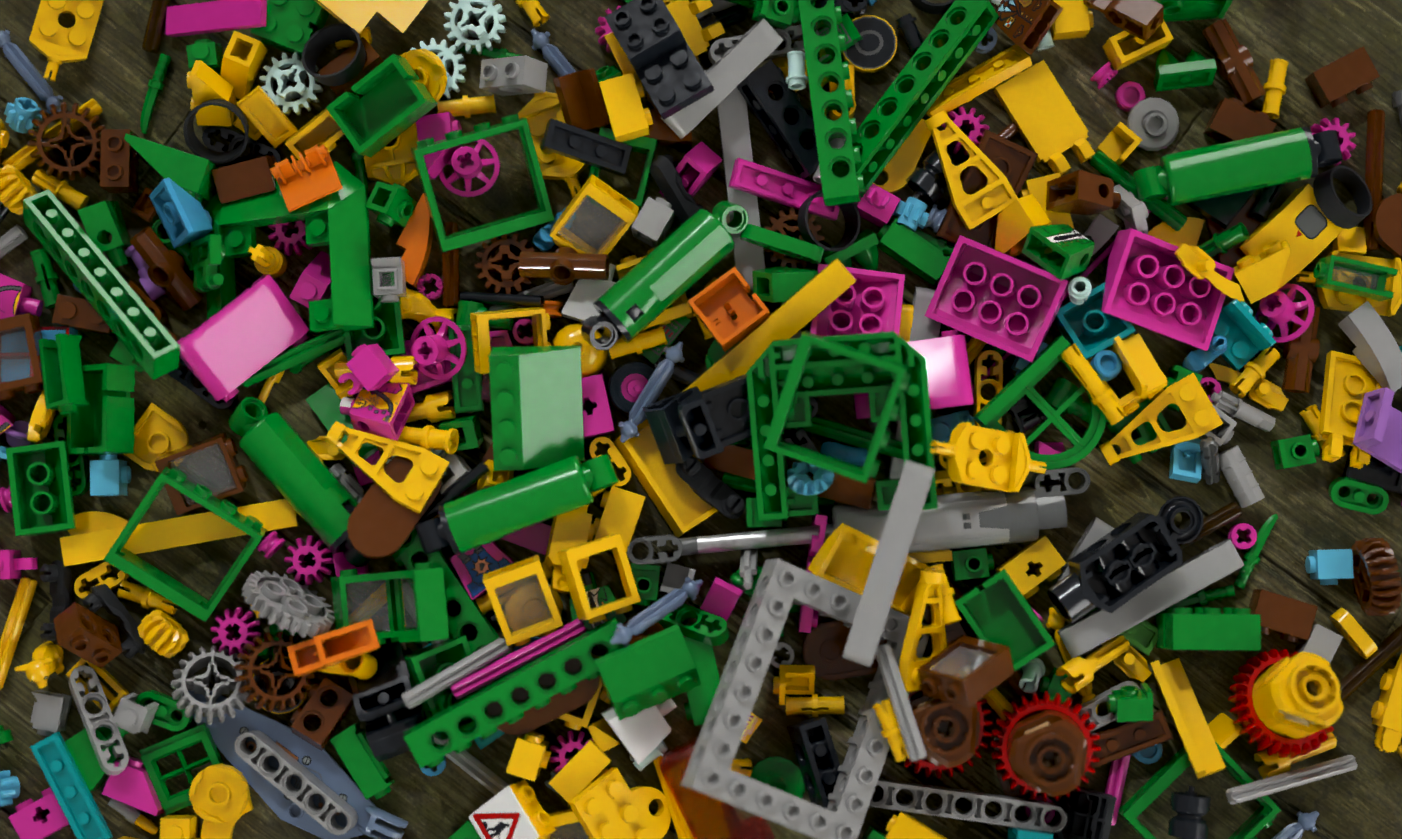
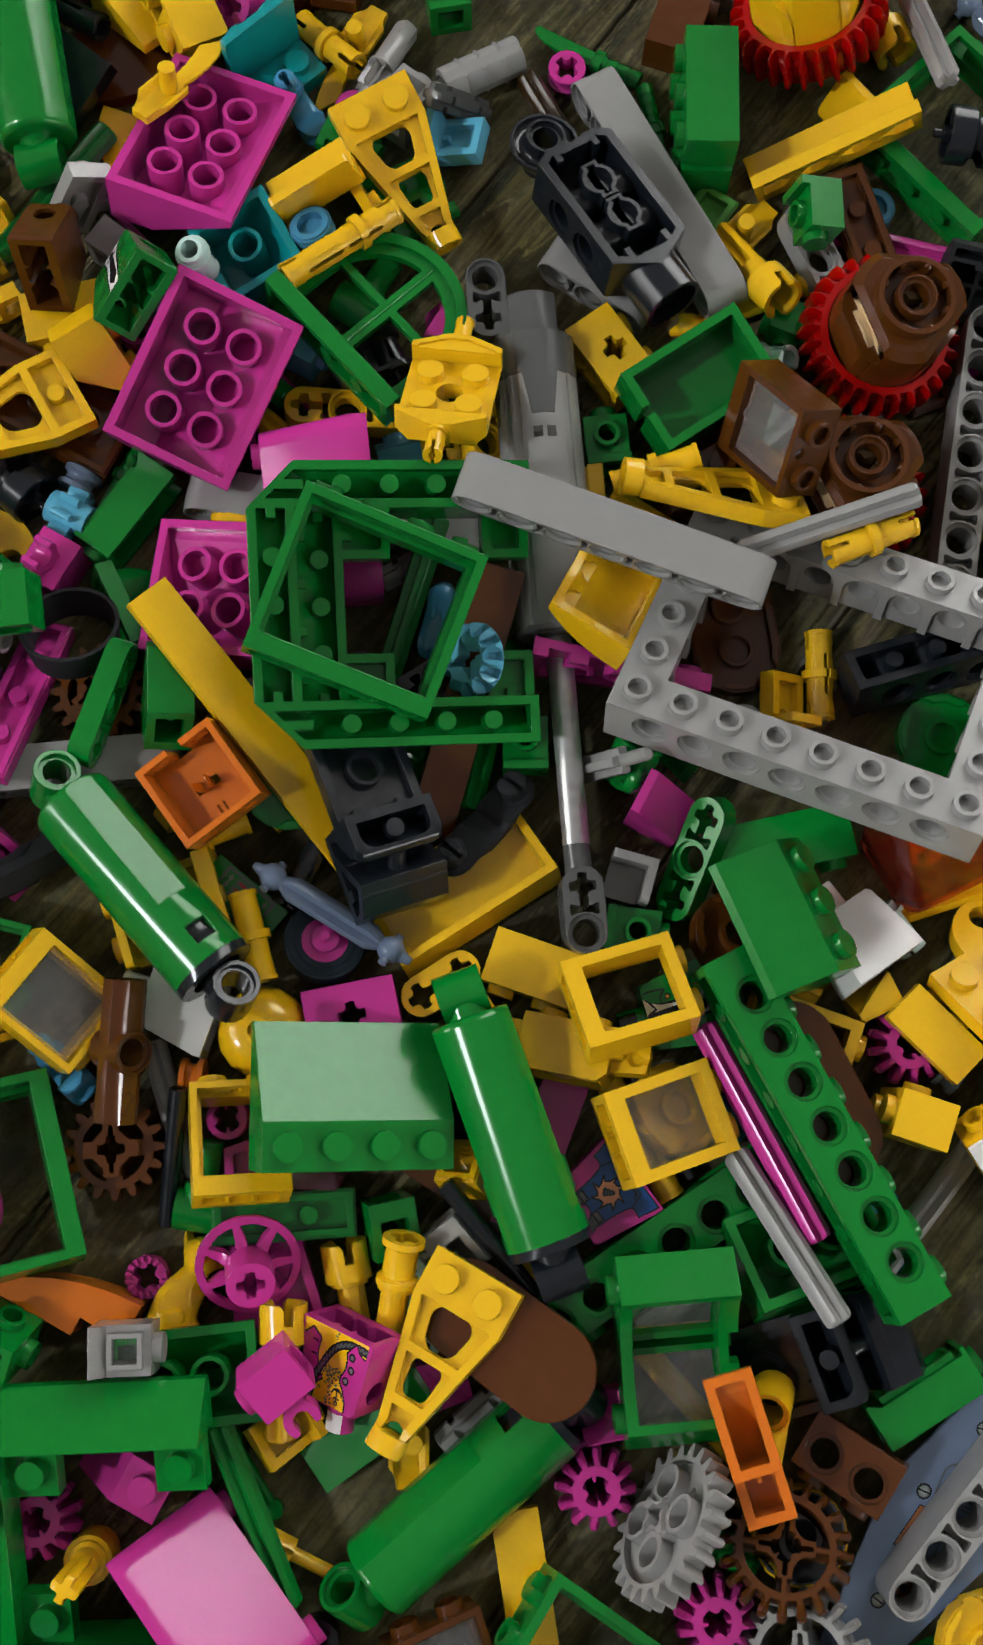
camera: 90 degrees left, 5 degrees down
dark pink bush [257,530,286,559] -> none
reddish brown axle [442,222,459,307] -> none
sand blue wheel [610,577,703,647] -> none
light grey brick [631,197,675,248] -> none
green axle [1197,222,1250,257] -> none

